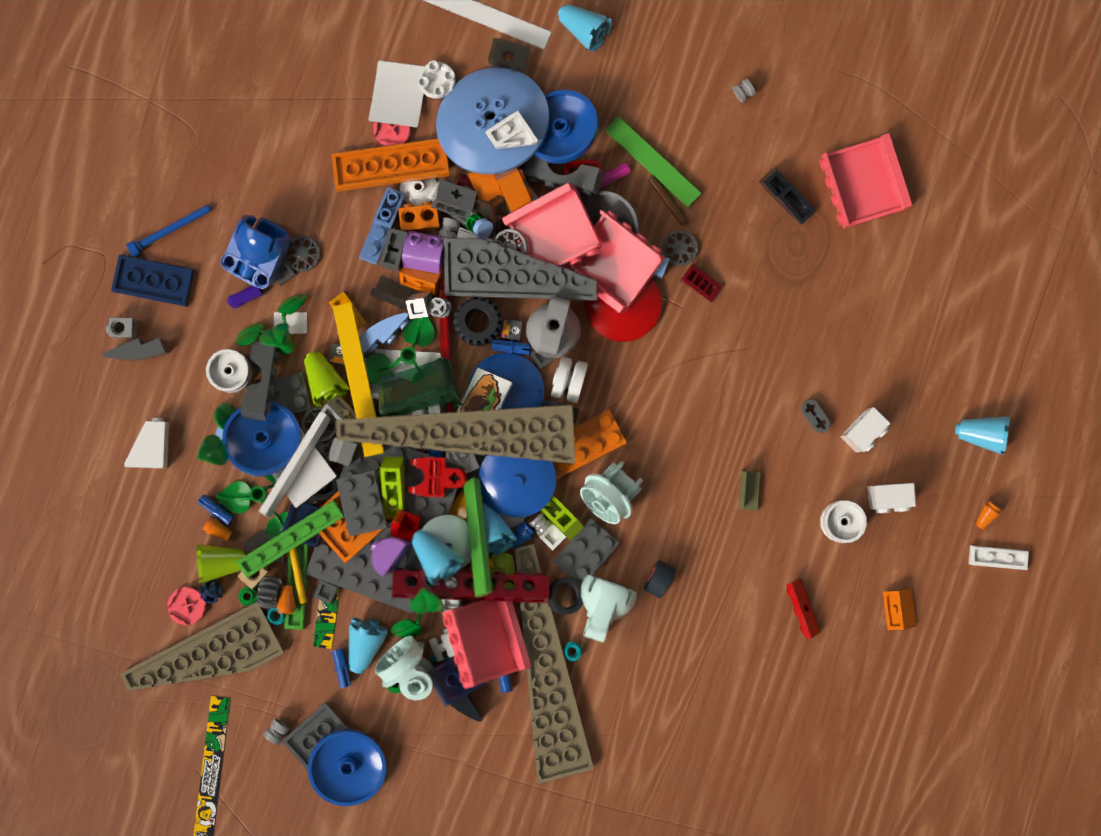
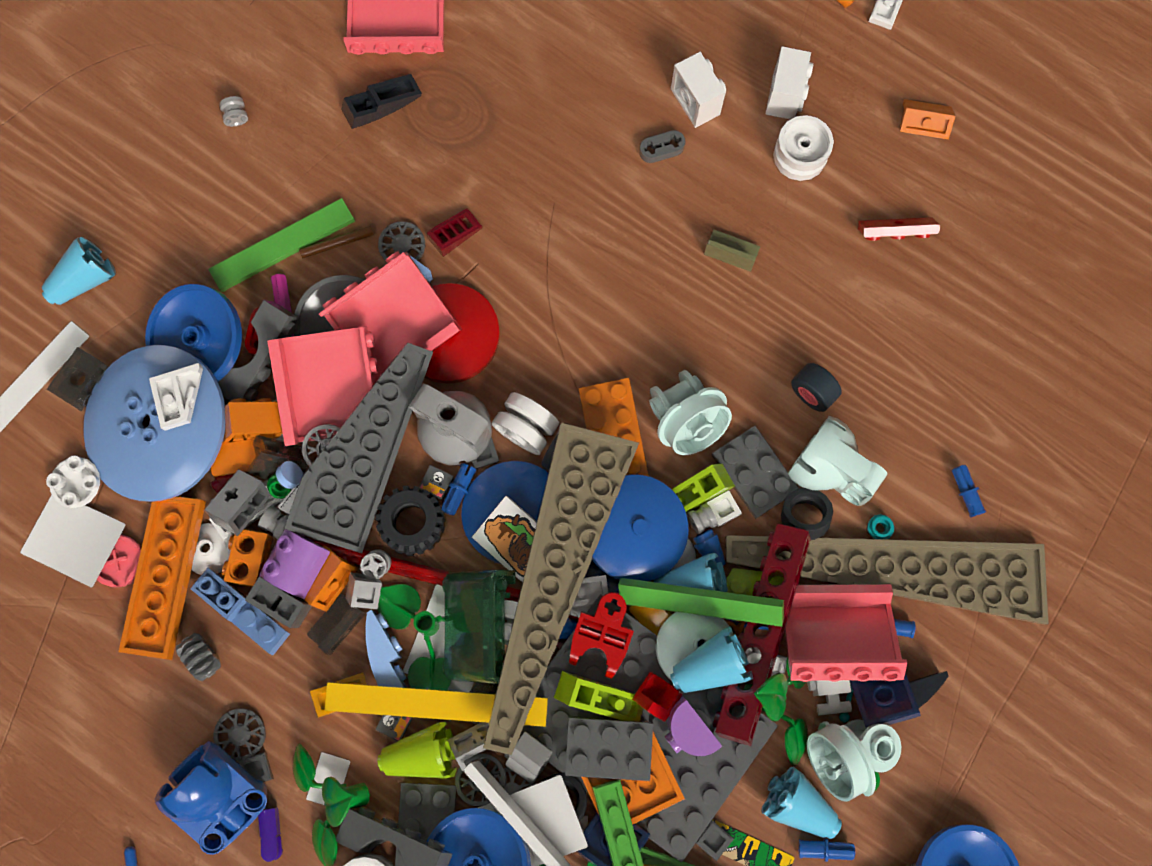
camera: 75 degrees left, 10 degrees down
none -> dark grey gear [176,633,221,681]
none -> blue axle [952,465,986,518]

